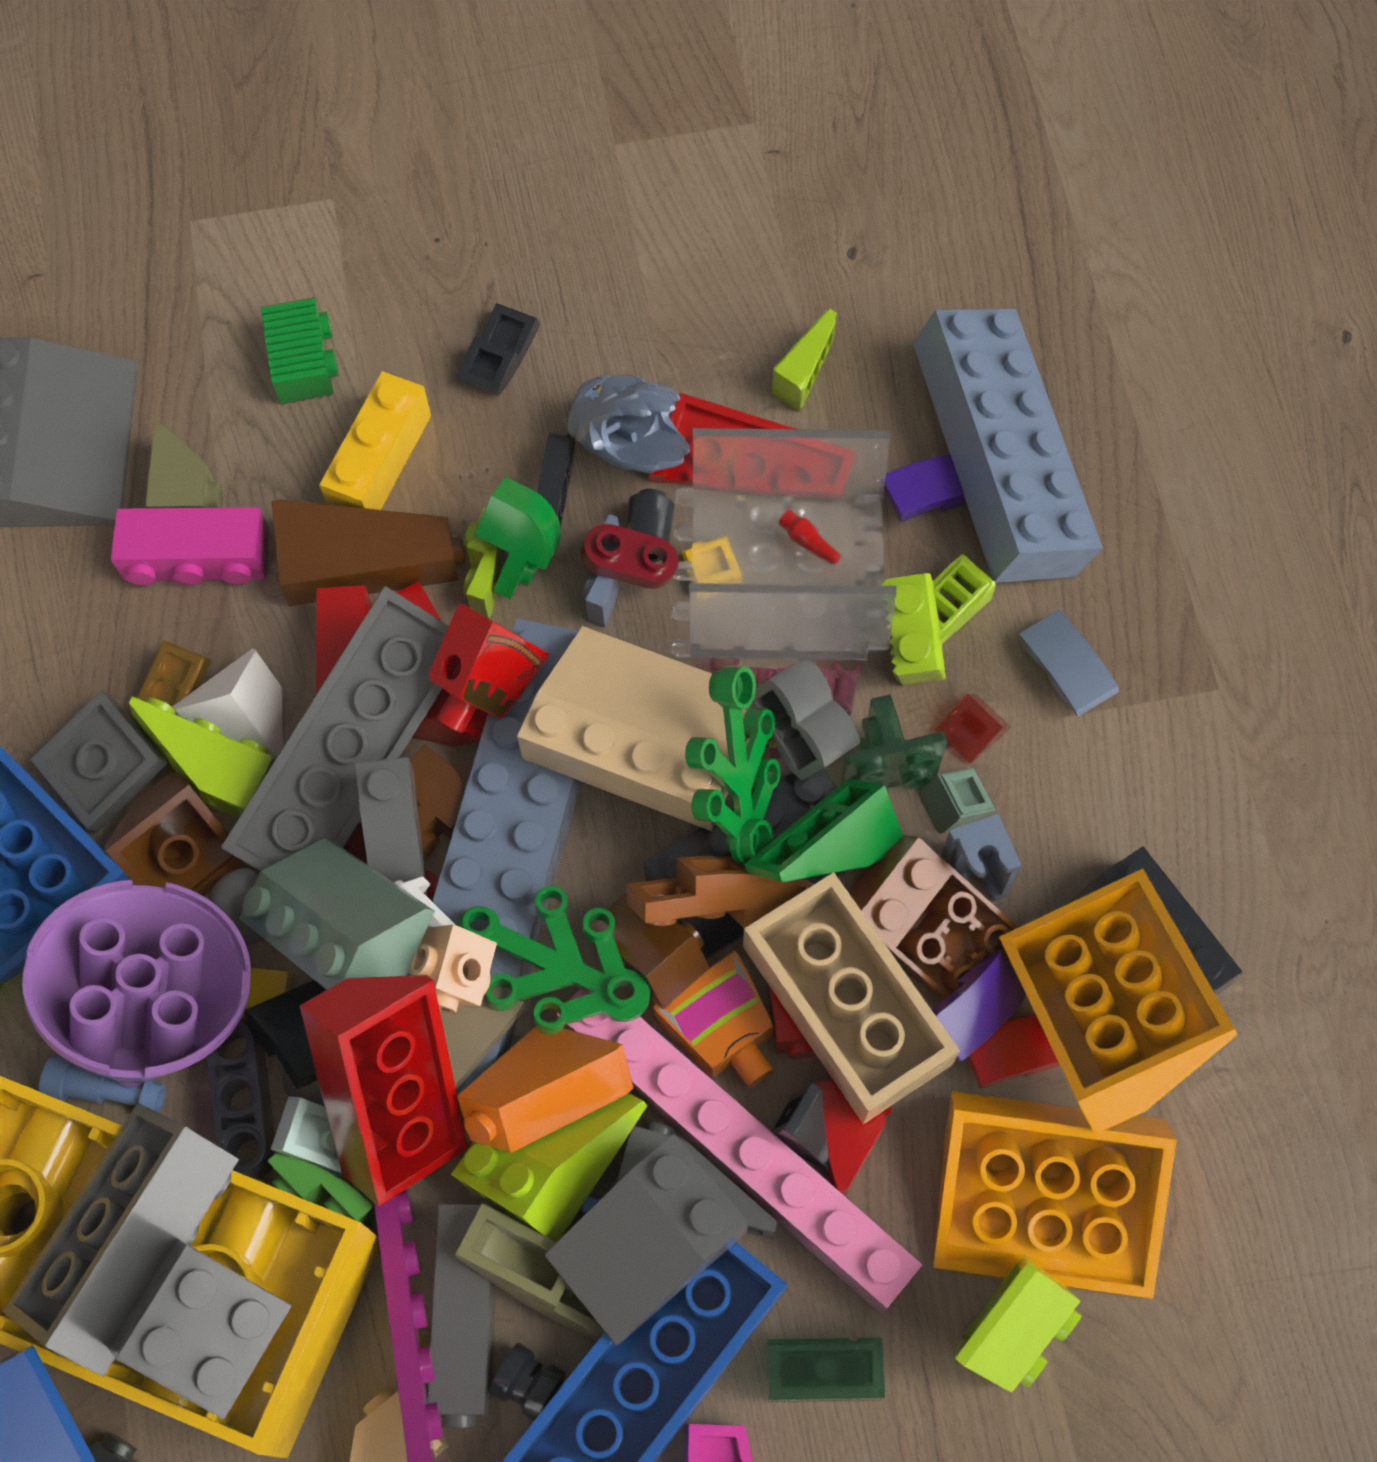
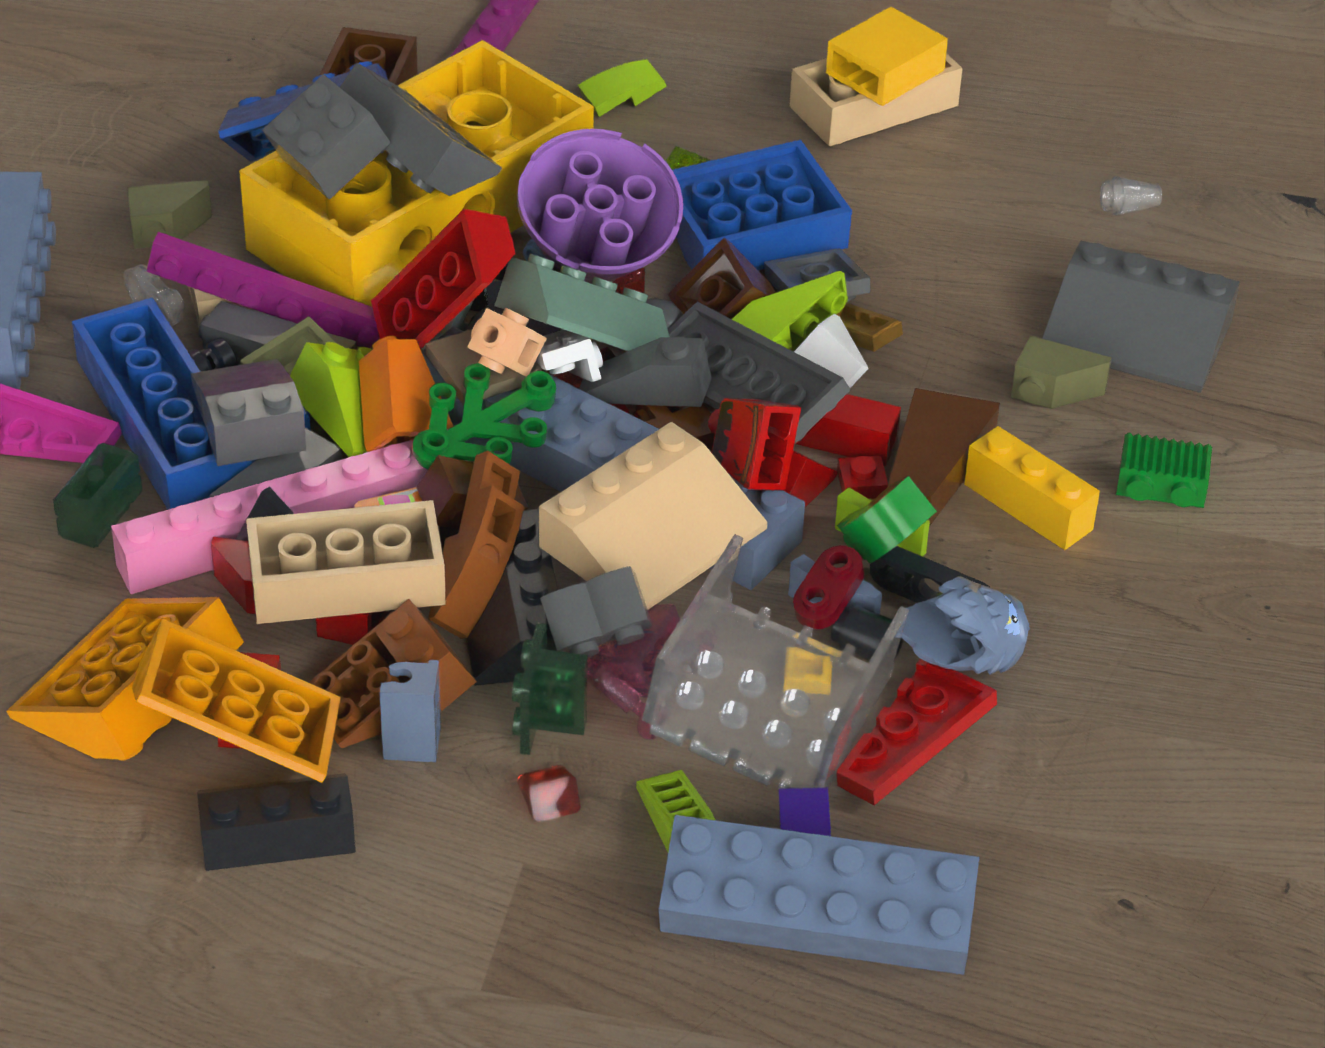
camera: 110 degrees right, 25 degrees down
dark pink brick [111,507,270,585] -> none
black slope [456,303,540,396] -> none
green plant [685,666,781,866] -> none
green slope [744,779,904,882] -> none
lime slope [772,308,837,411] -> none
red piece [778,510,841,565] -> none
lime brick [881,573,946,686] -> none
sand green slope [919,768,996,834] -> none
dark purple slope [932,951,1026,1061] -> none
lime slope [955,1254,1082,1393] -> none
sand blue slope [1019,609,1119,717] -> none

